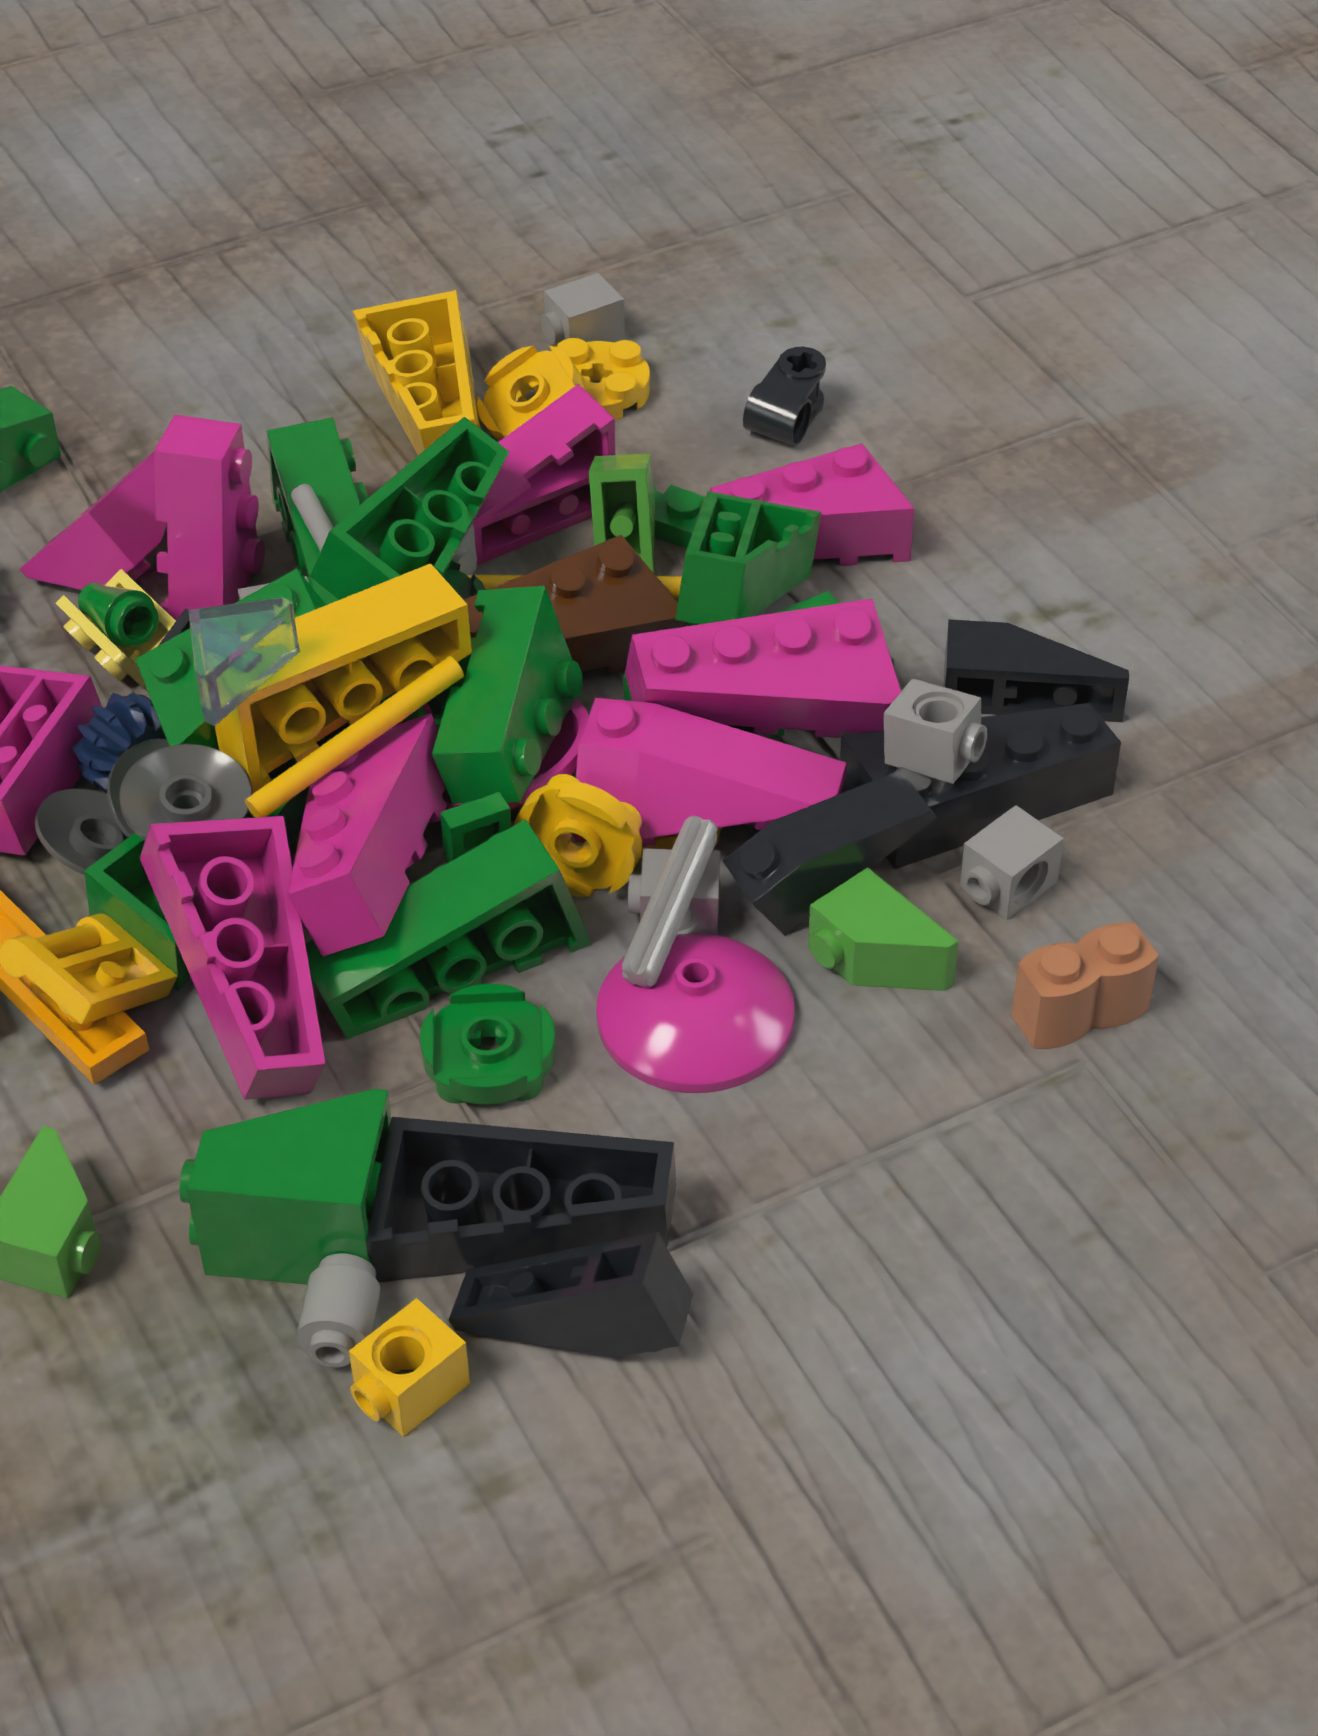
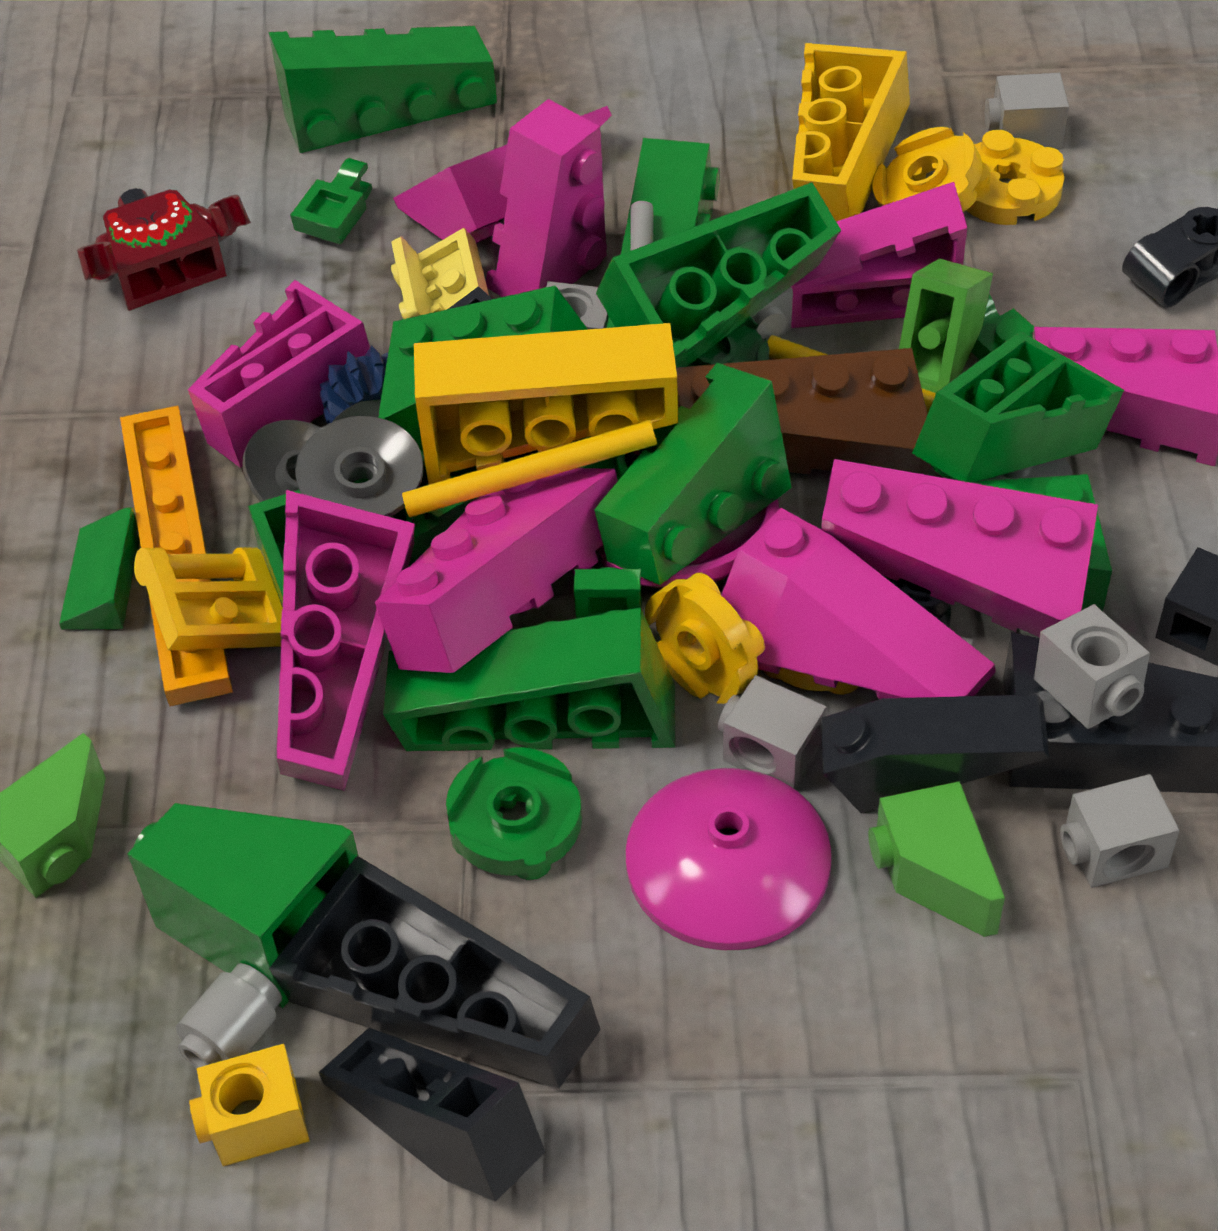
camera: 30 degrees right, 5 degrees up
green cone [78,582,159,647] -> none
clear light blue slope [188,597,300,726] -> none
light grey axle [622,815,718,988] -> none
nougat brick [1011,922,1159,1049] -> none

